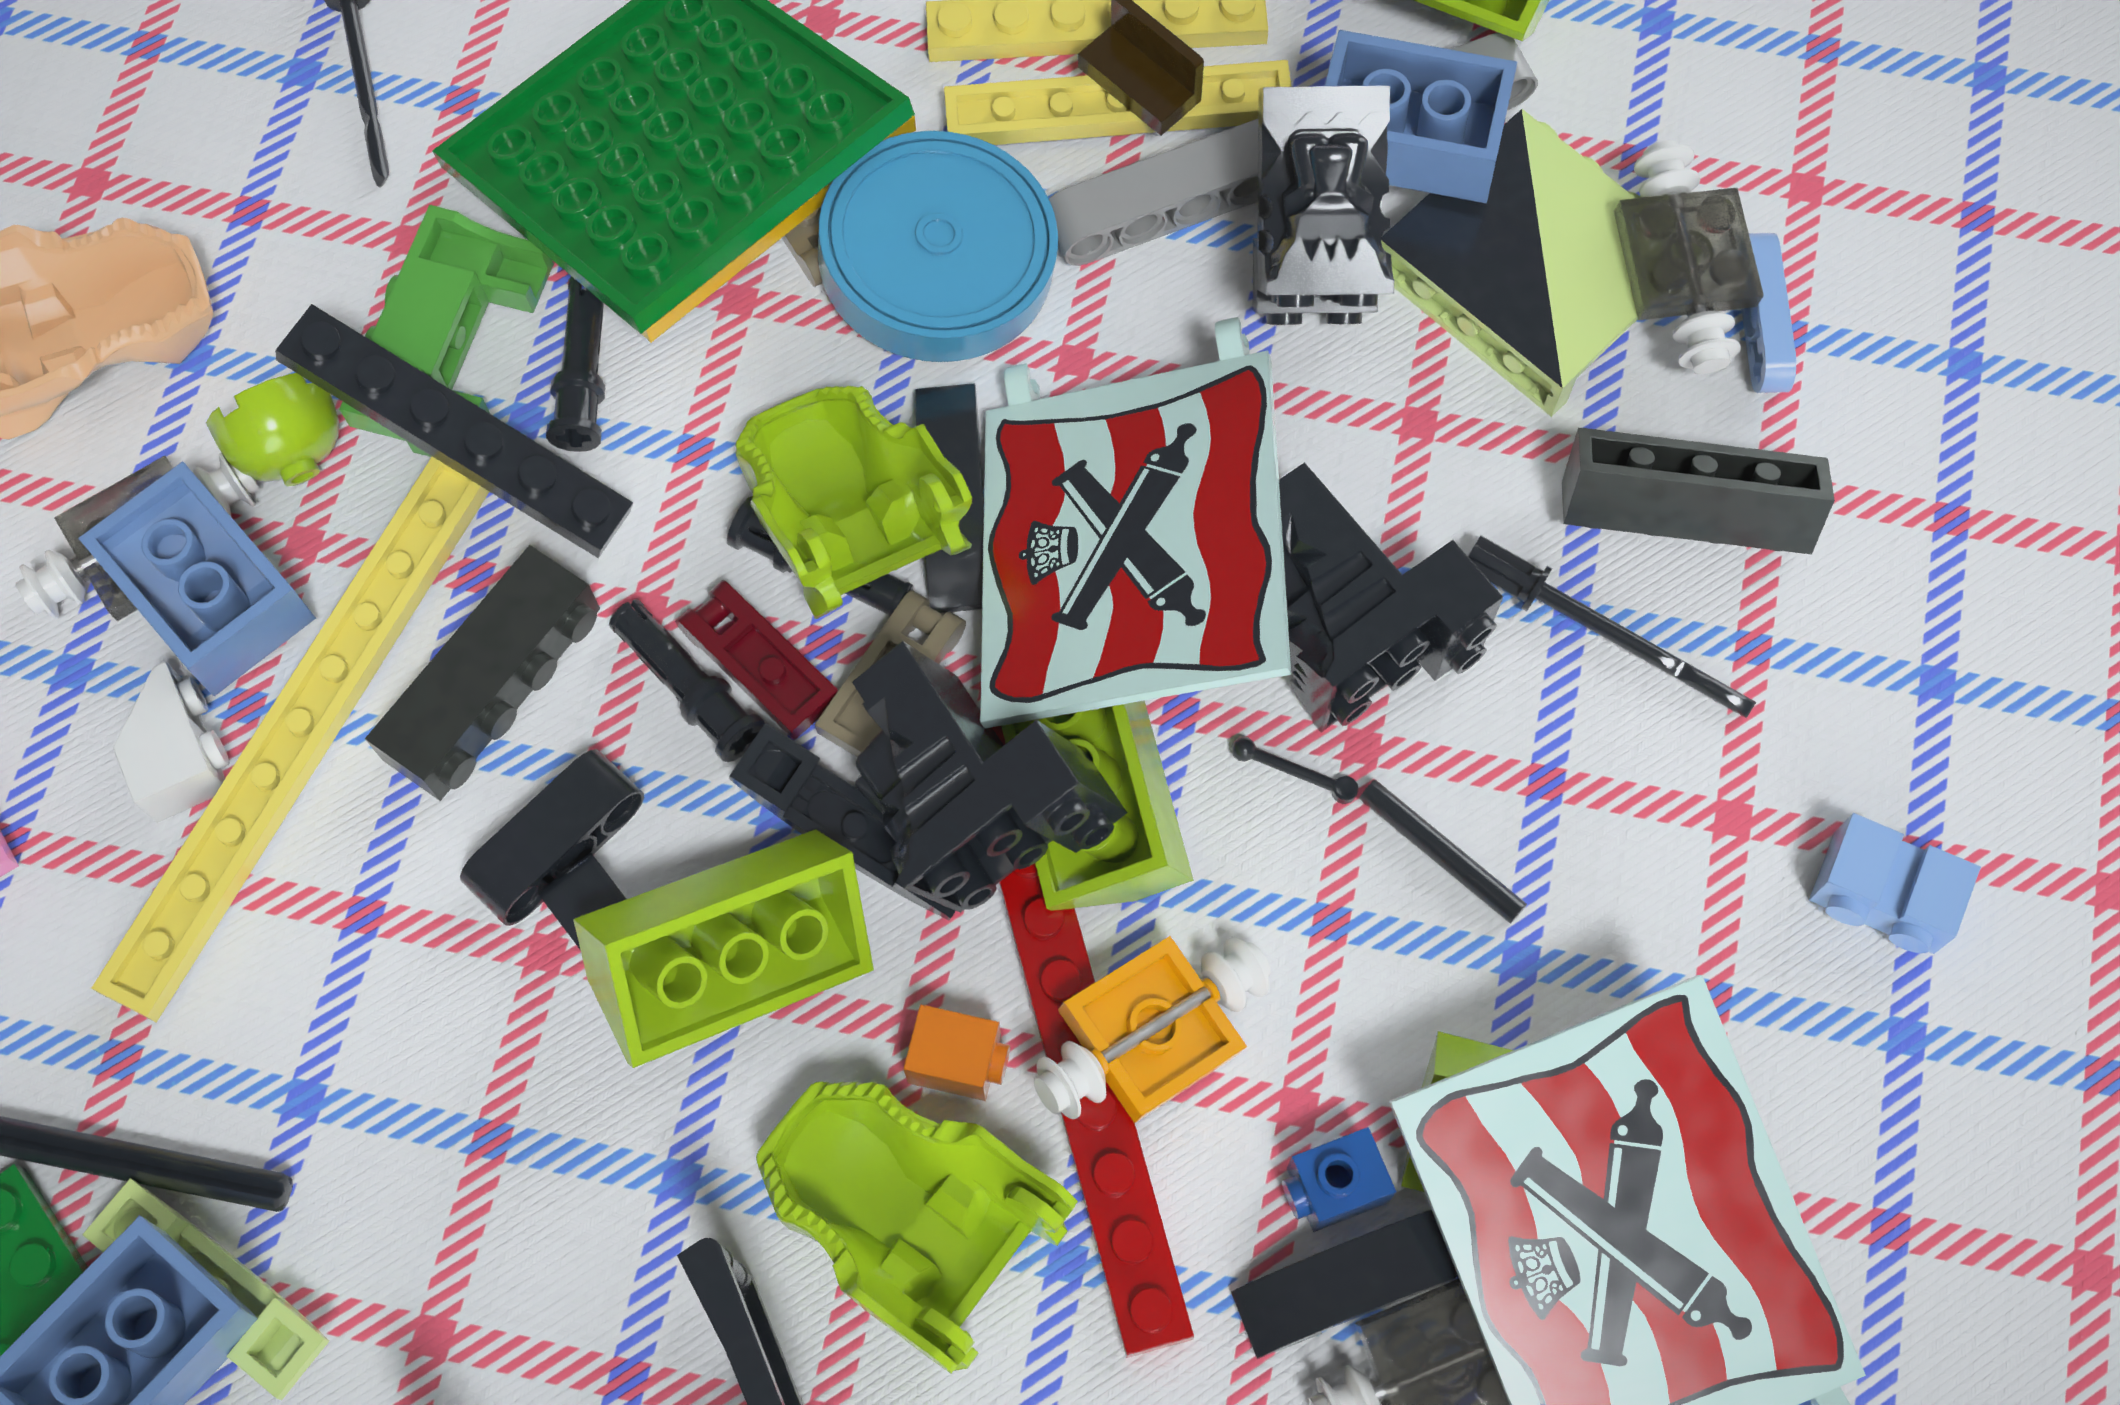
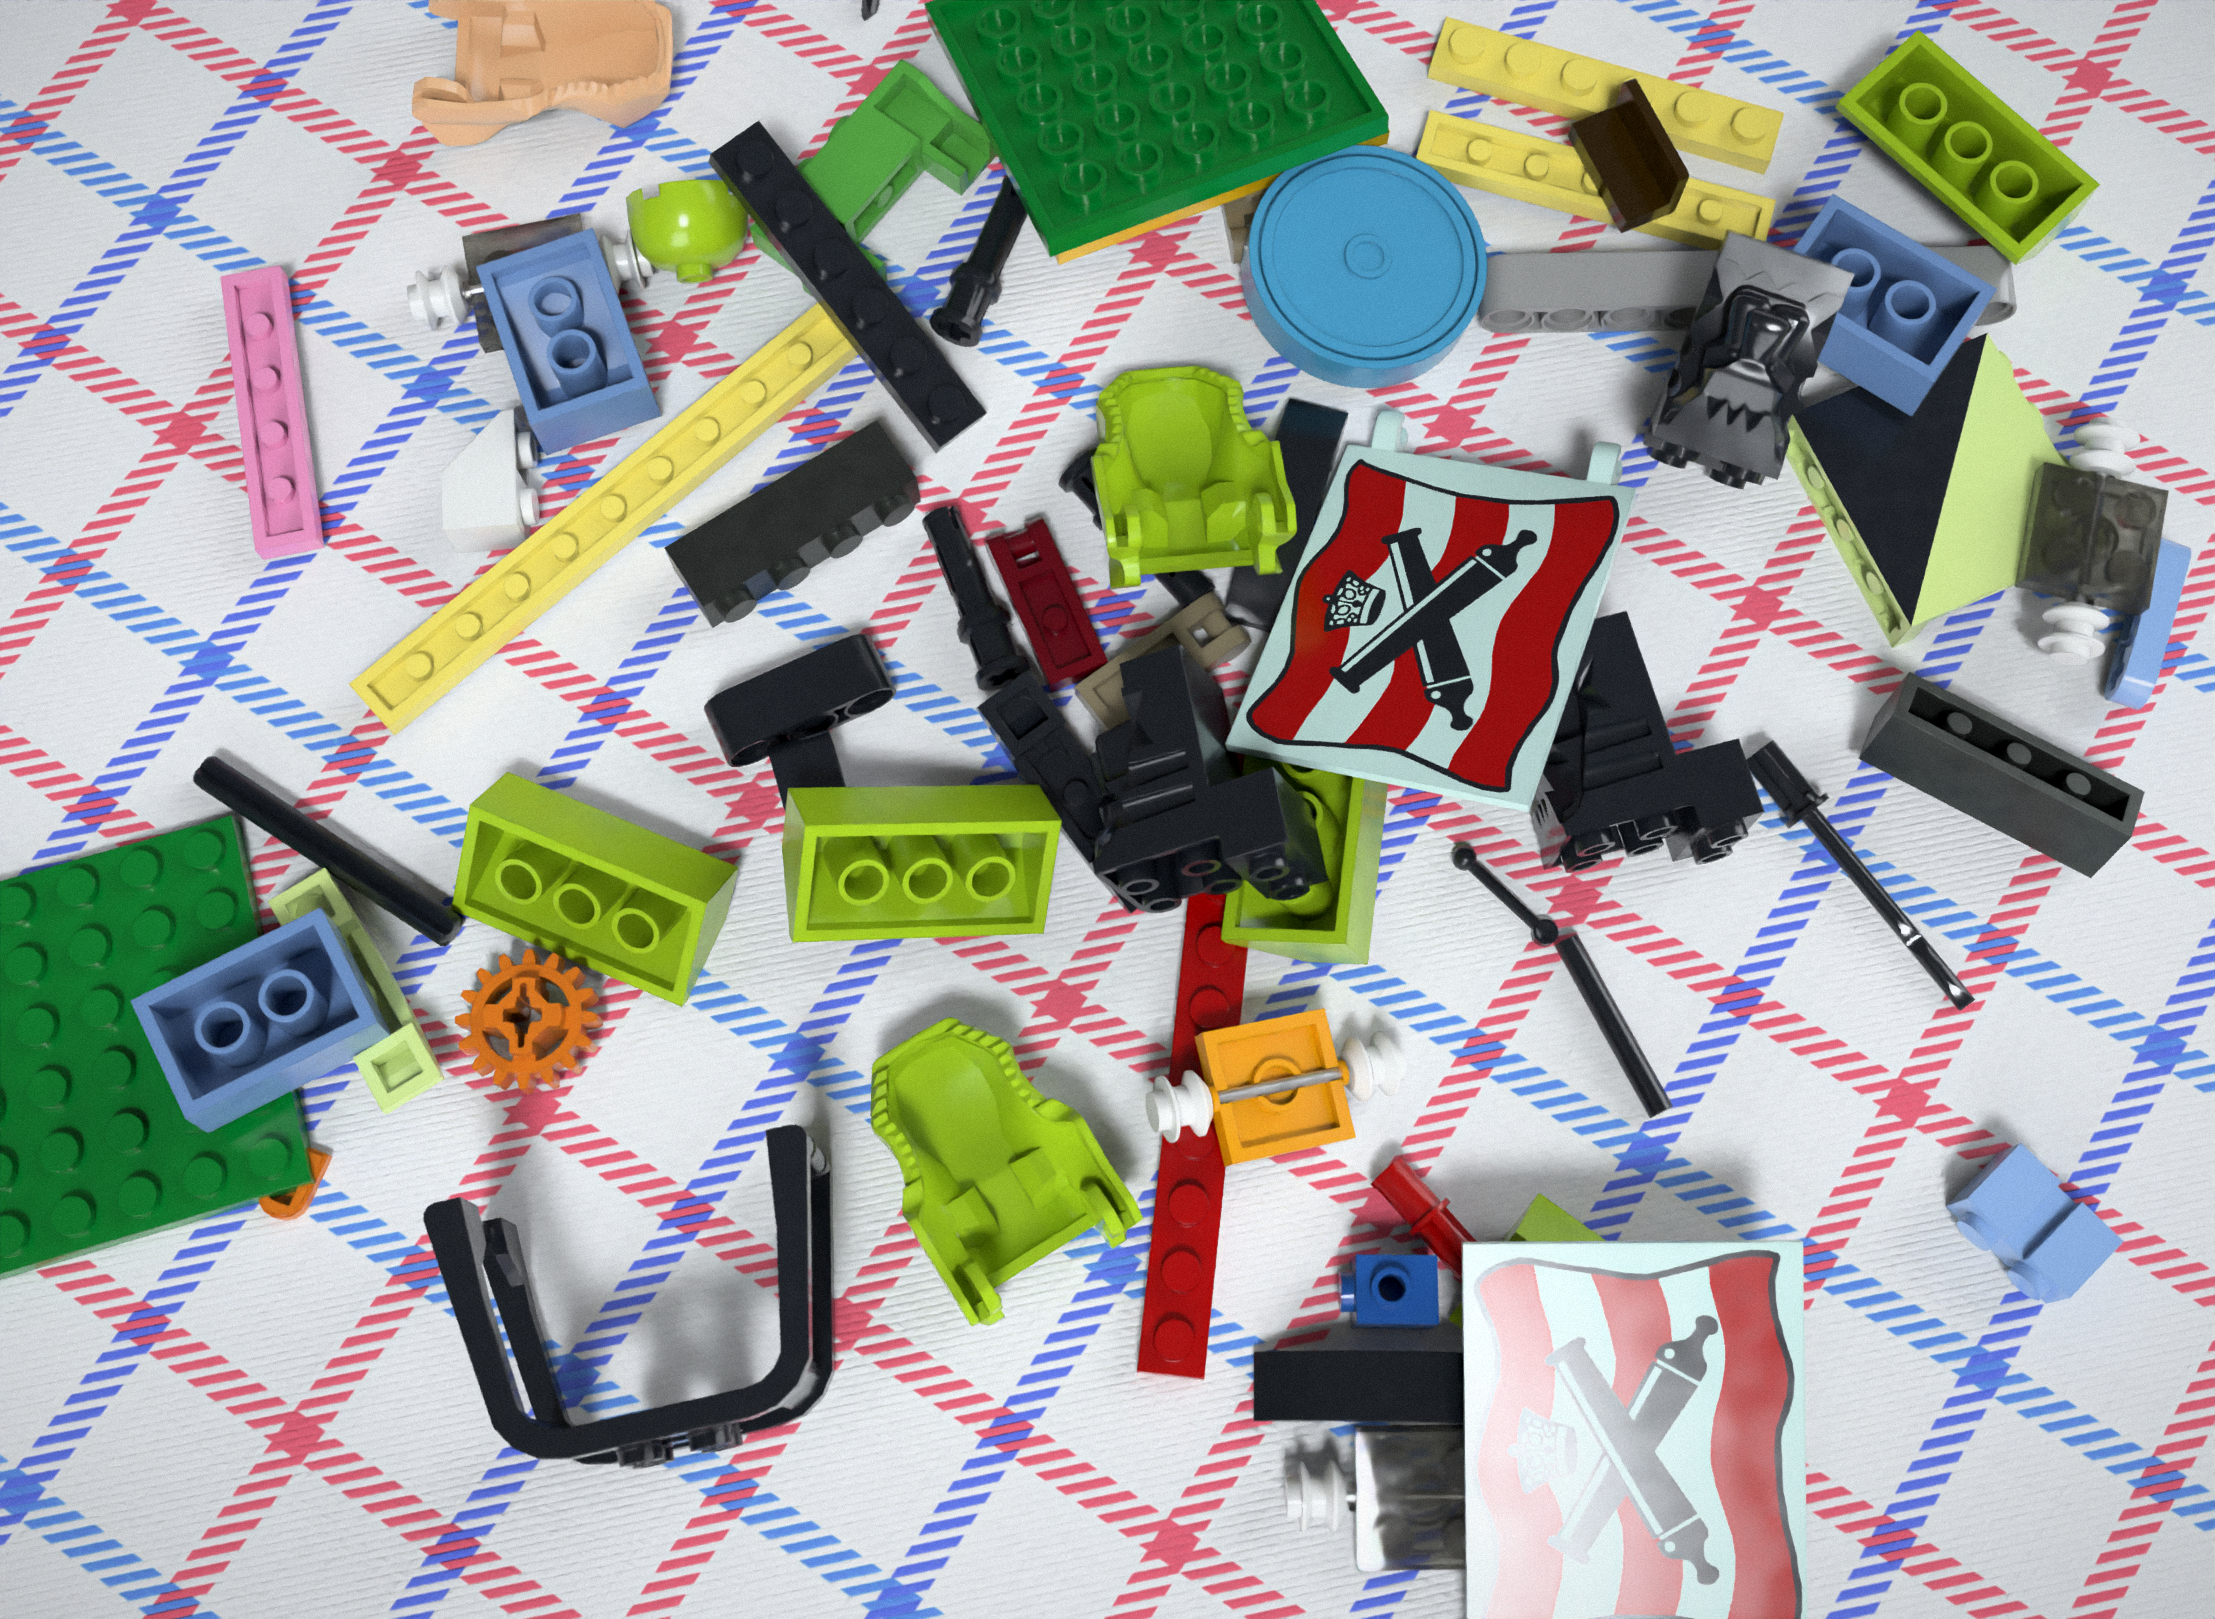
camera: 20 degrees right, 5 degrees up
orange brick [903,1004,1010,1101] -> none
none -> lime slope [451,771,739,1007]
none -> orange gear [455,949,603,1094]
none -> red axle [1370,1156,1477,1280]

